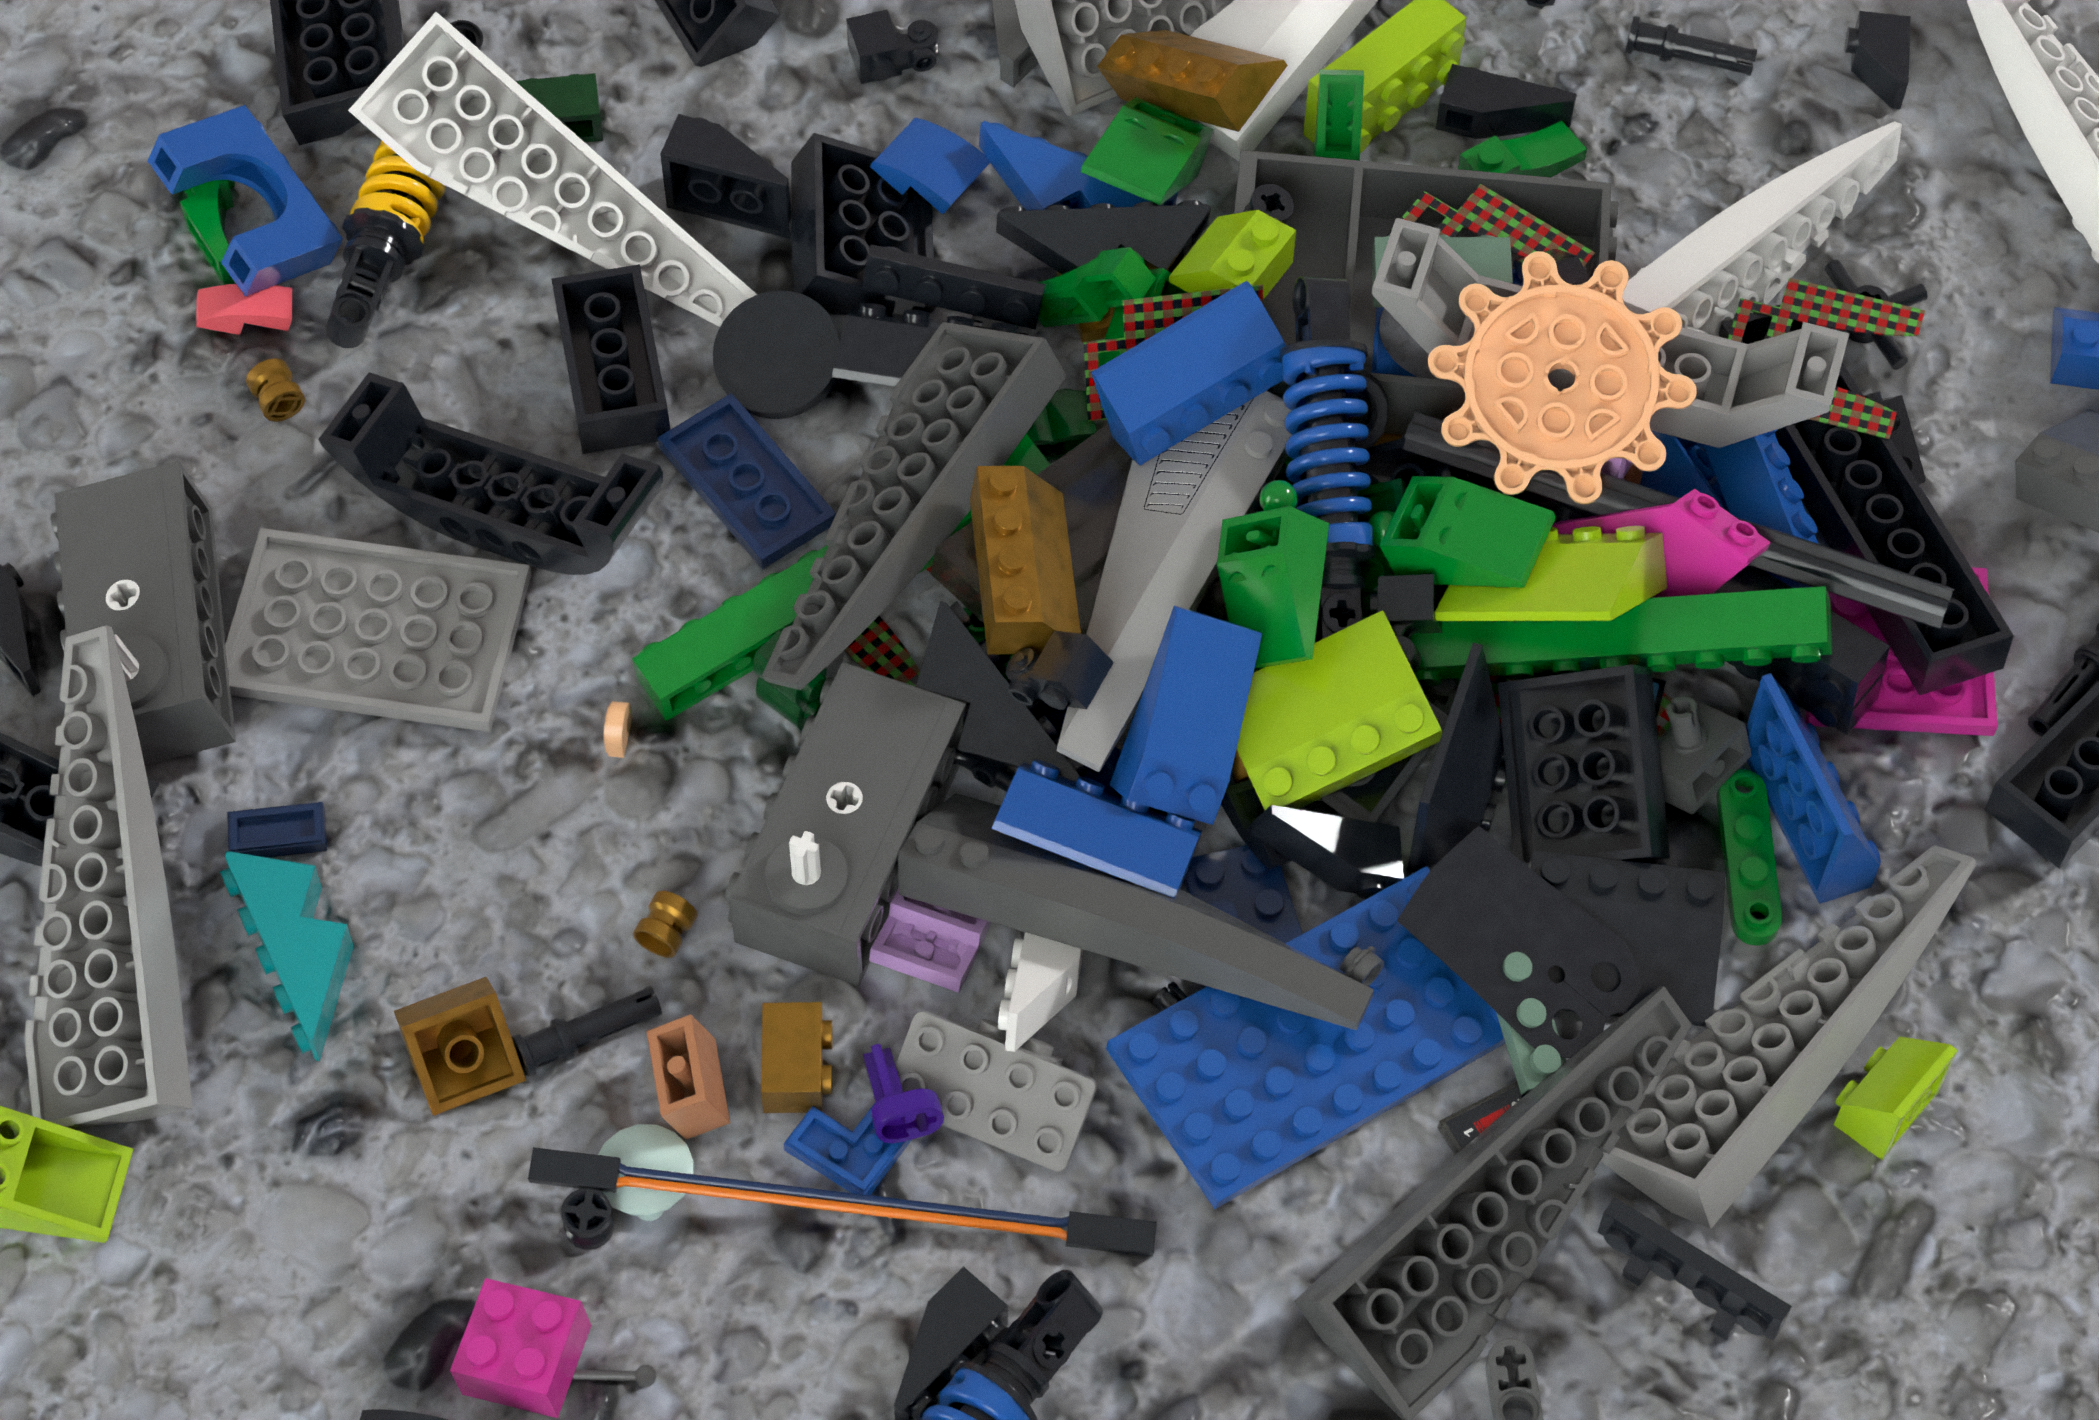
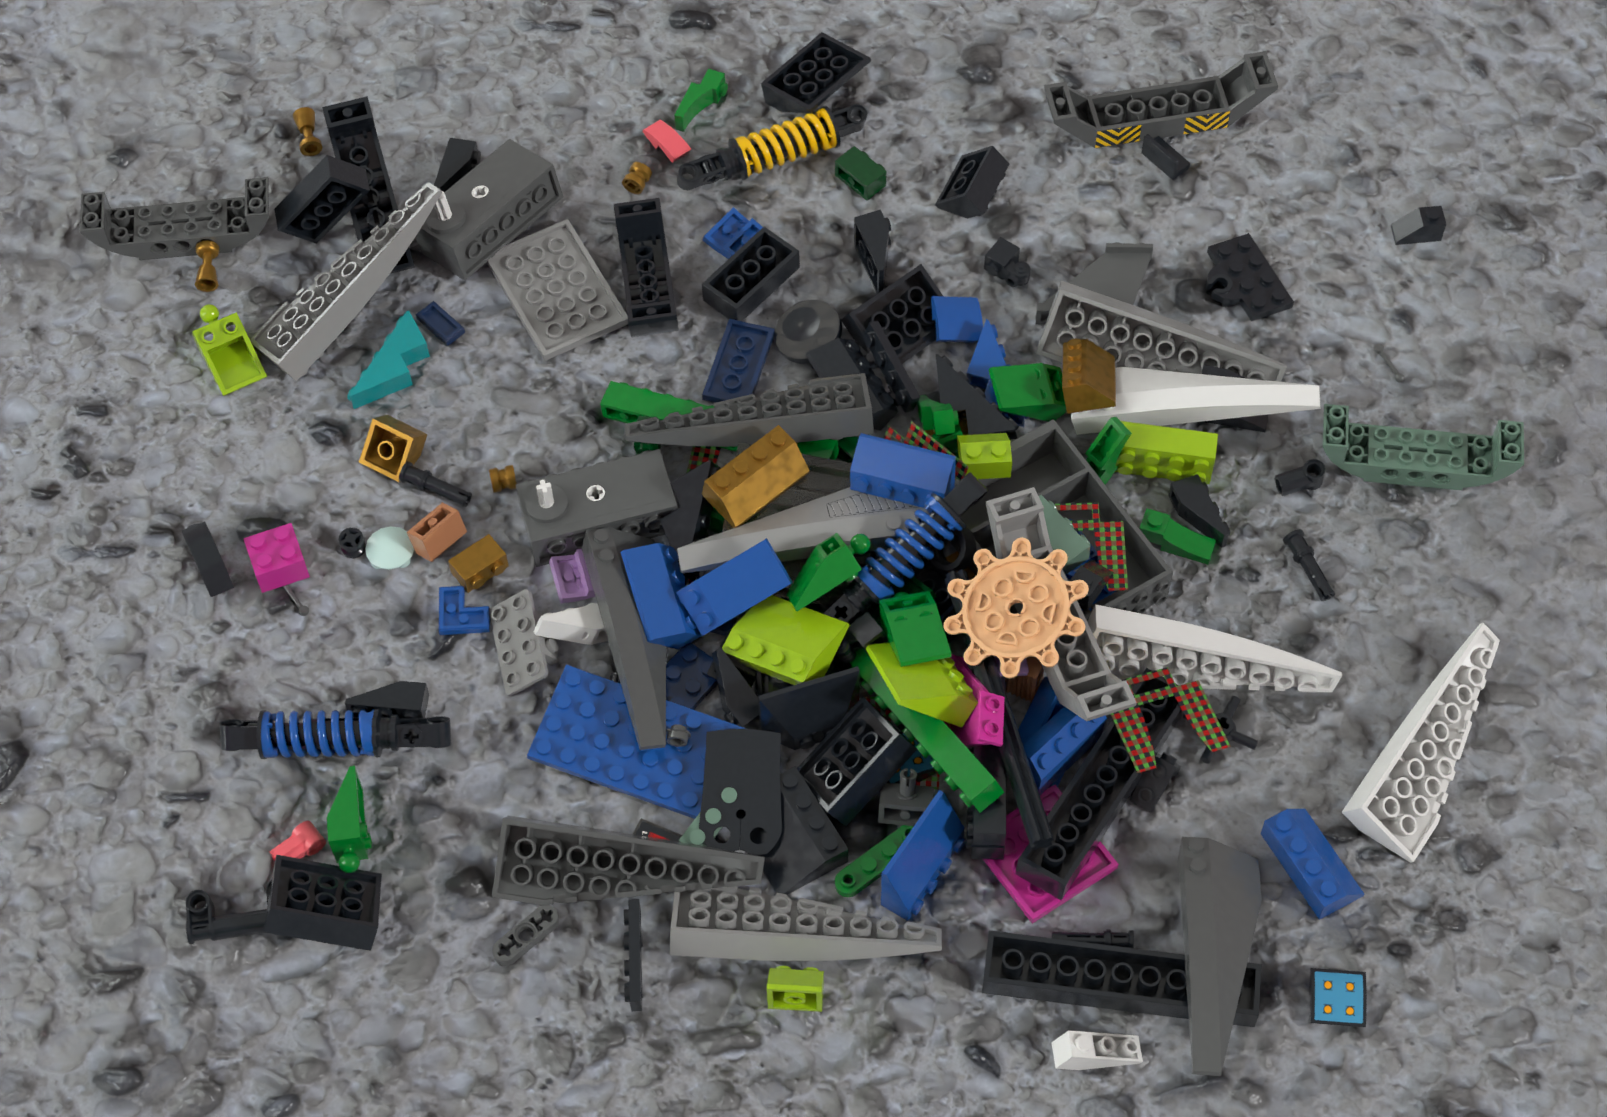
camera: 55 degrees right, 0 degrees up
blue arch [148,105,343,296] -> none
white wedge [348,12,757,327] -> none
piece [528,1147,1157,1257] -> none
light nougat tile [604,701,633,758] -> none
dark purple piece [863,1044,944,1143] -> none
black brick [1006,631,1114,710] -> none
black wheel [1243,184,1294,224] -> none
black slope [1844,11,1911,109] -> none
none -> blue slope [702,207,763,259]

